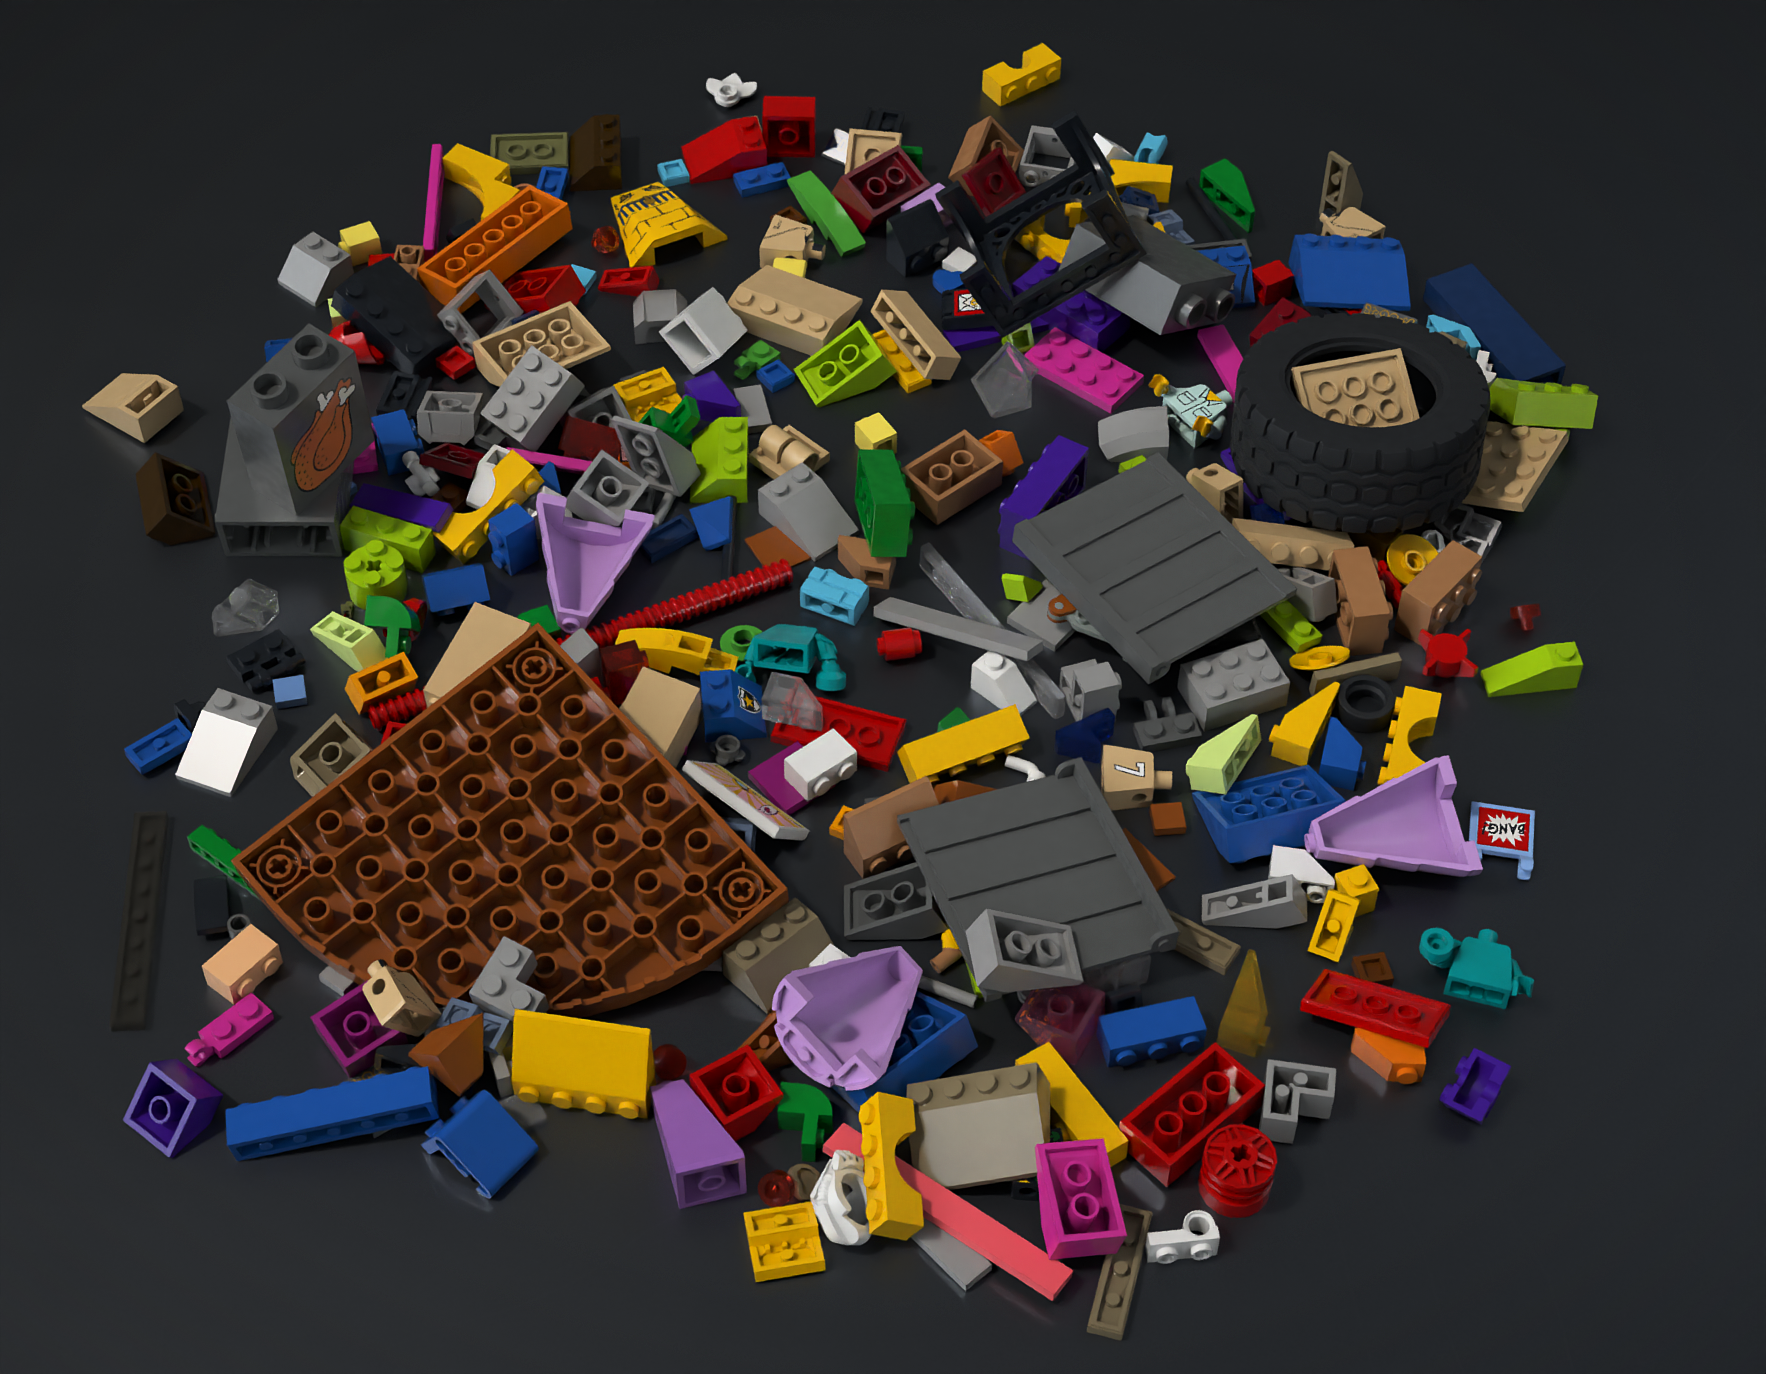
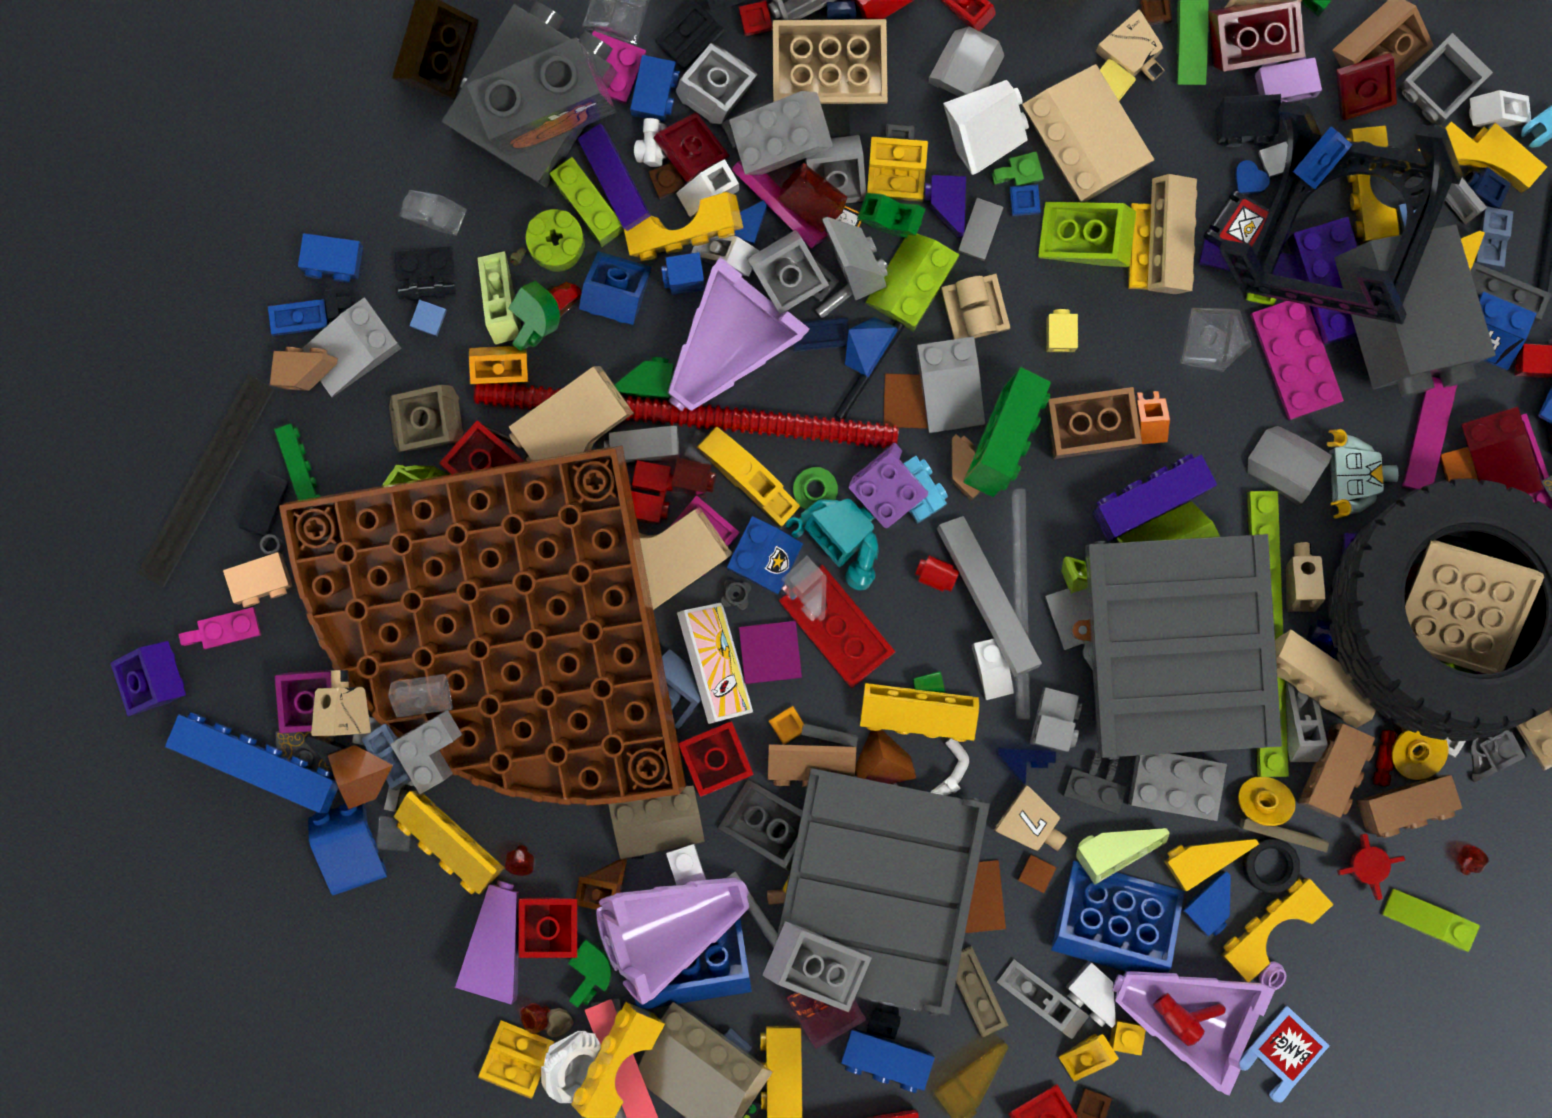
camera: 30 degrees right, 35 degrees up
white brick [784,728,857,801] -> none
none -> medium nougat slope [270,347,338,391]
none -> blue brick [298,233,363,283]
none -> clear slope [388,674,453,717]
none -> red brick [678,721,754,797]
none -> medium lavender bracket [848,443,928,528]
none -> red piece [1153,993,1226,1046]
none -> blue plate [1293,127,1353,189]

